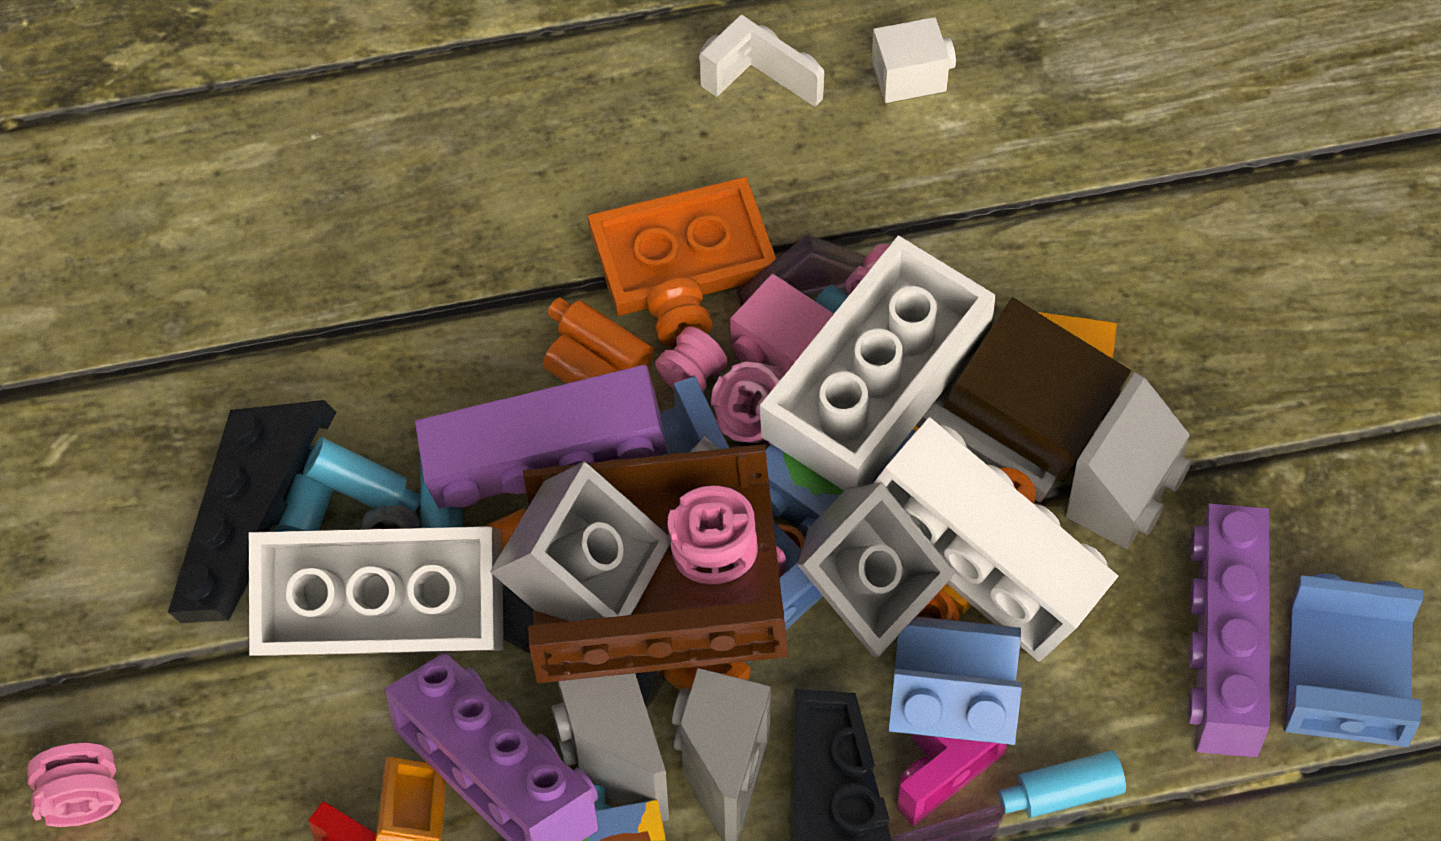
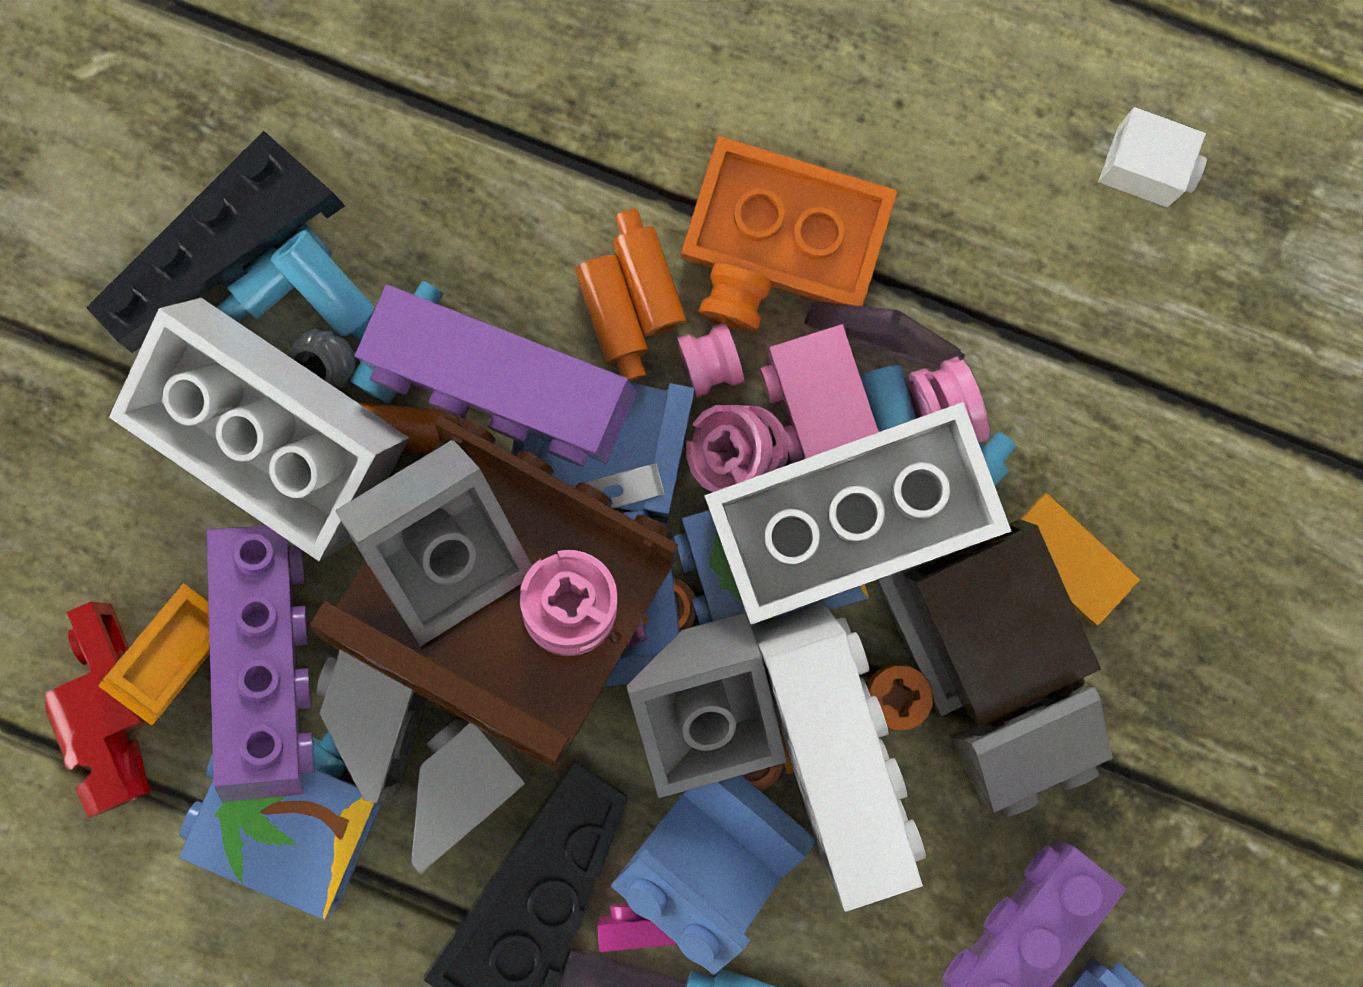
camera: 30 degrees right, 25 degrees up
white bracket [699,14,824,106] -> none

